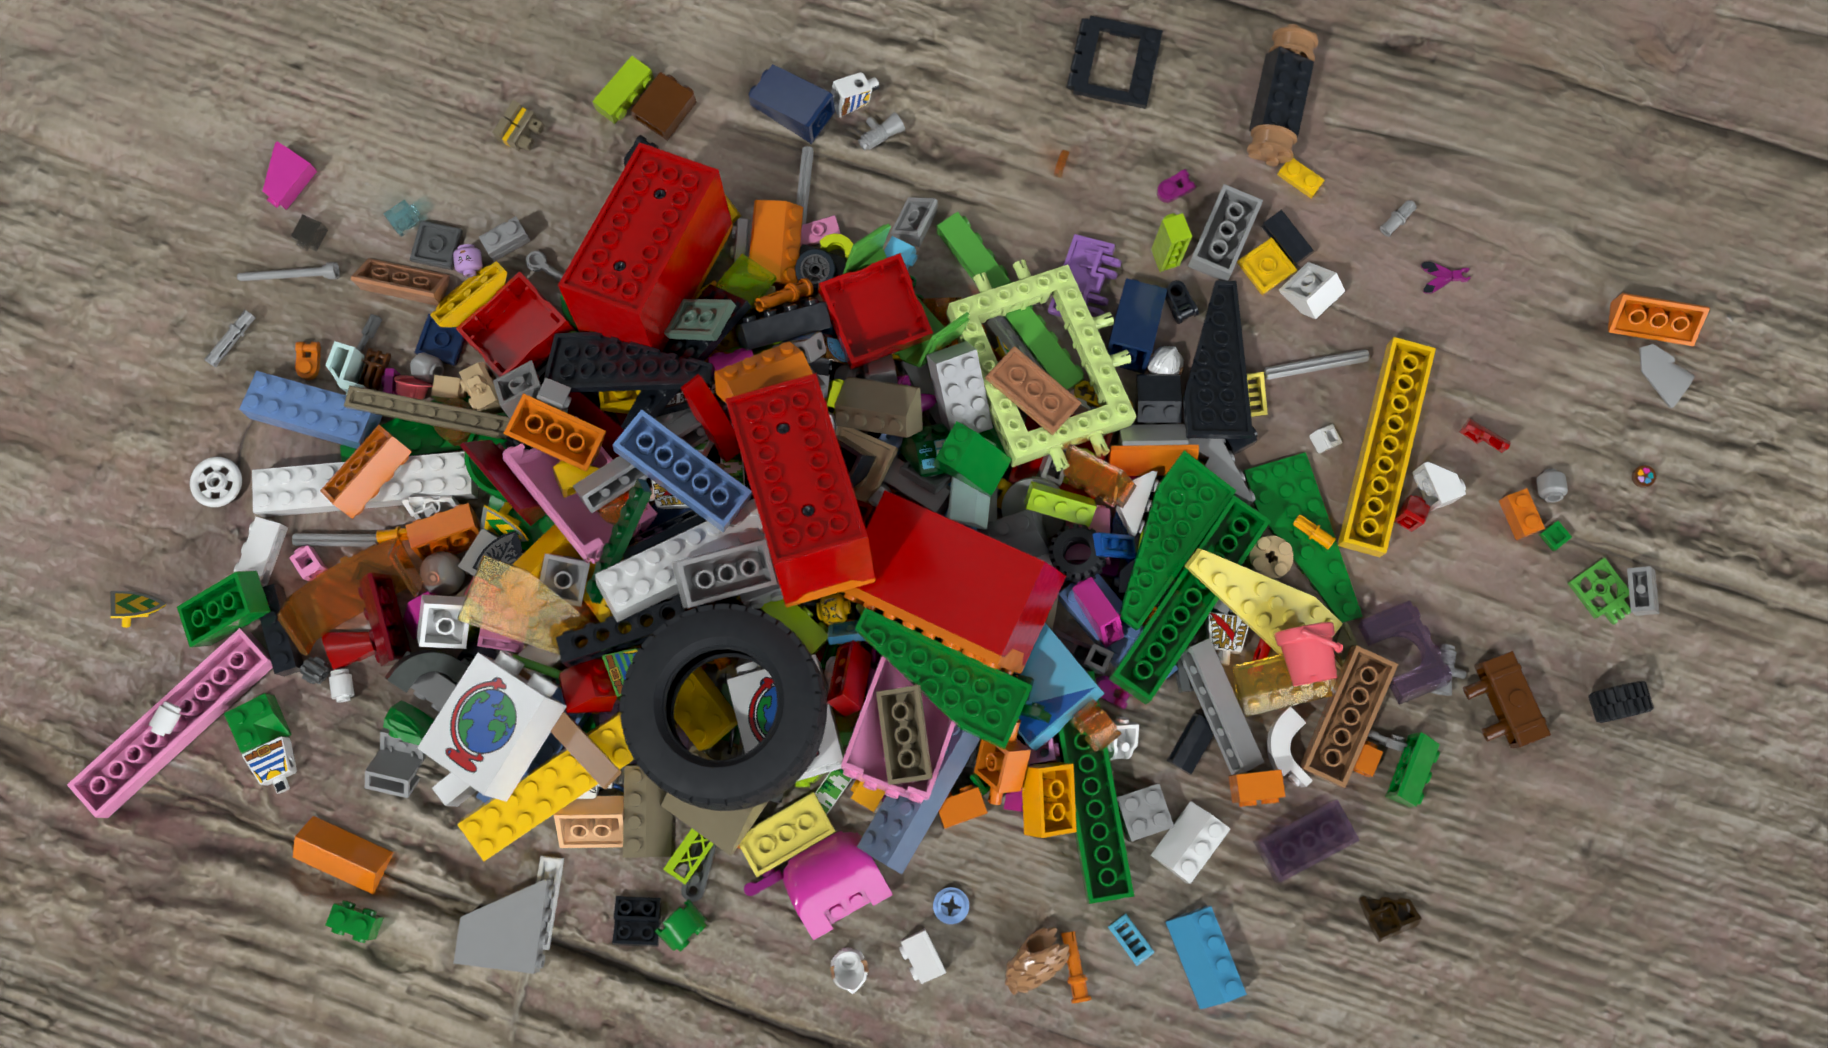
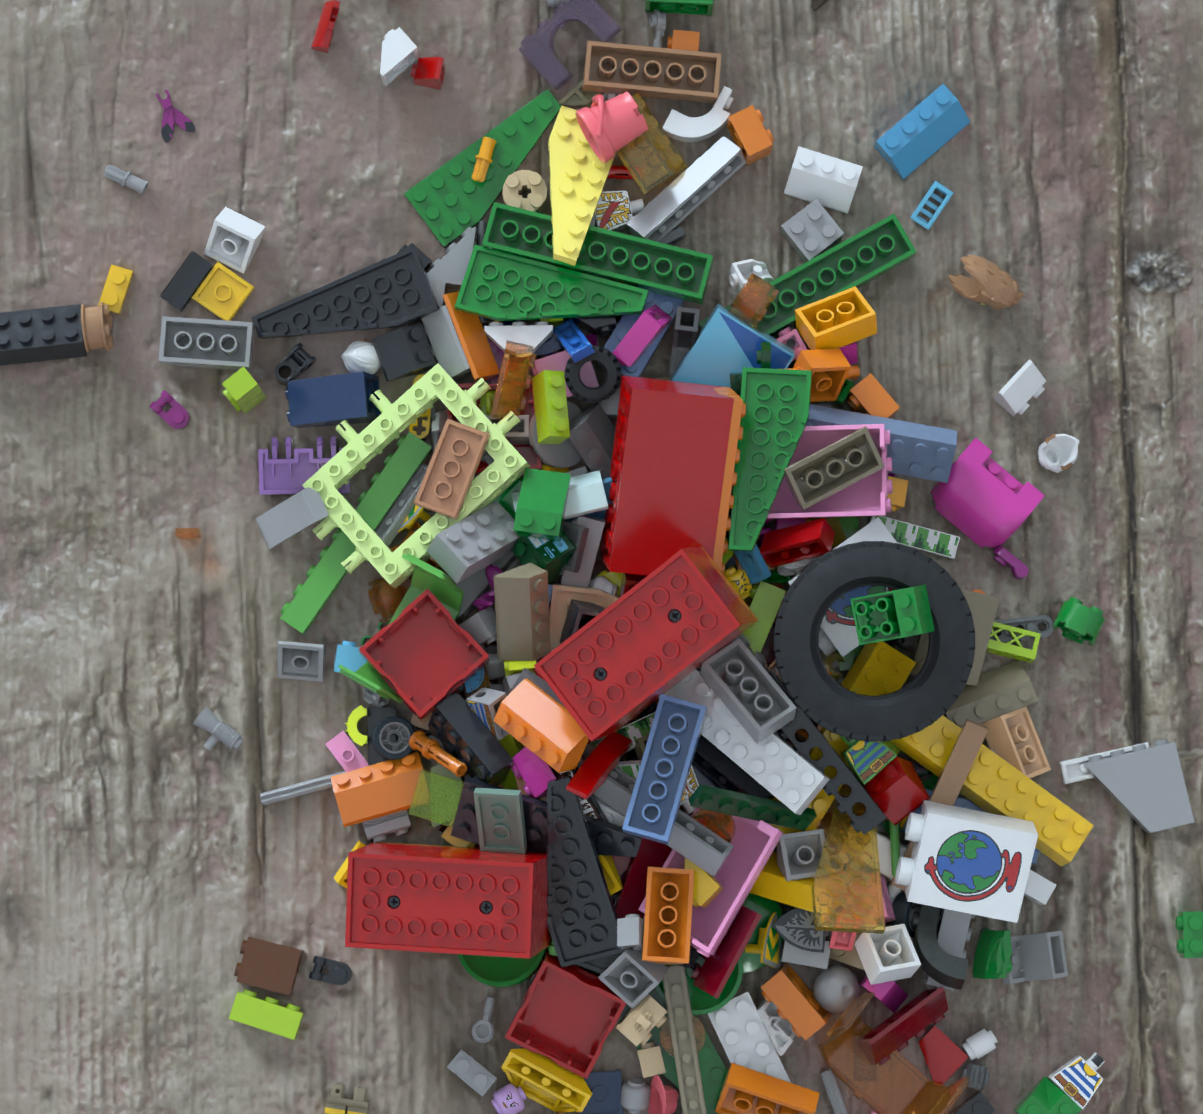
camera: 115 degrees left, 5 degrees up
orange slope [293,816,394,894] -> none
light orange axle [376,526,409,544] -> none
black slope [612,896,661,947] -> none
light yellow tile [739,792,836,877] -> none
dark blue slope [749,64,835,144] -> none
white torso [831,72,880,118] -> none
light blue gear [933,887,969,924] -> none
orange pin [1061,931,1092,1004] -> none
black hinge [1066,15,1163,109] -> none
magenta plate [1095,676,1132,710] -> none
black piece [1167,713,1214,775] -> none
light yellow slope [1247,372,1268,417] -> none
clear purple brick [1253,799,1360,883] -> none
light grey axle [1264,349,1370,380] -> none
white slope [1310,424,1343,454] -> none
yellow brick [1338,337,1436,558] -> none
none -> light grey piece [255,487,328,551]
none -> green slope [850,584,935,645]

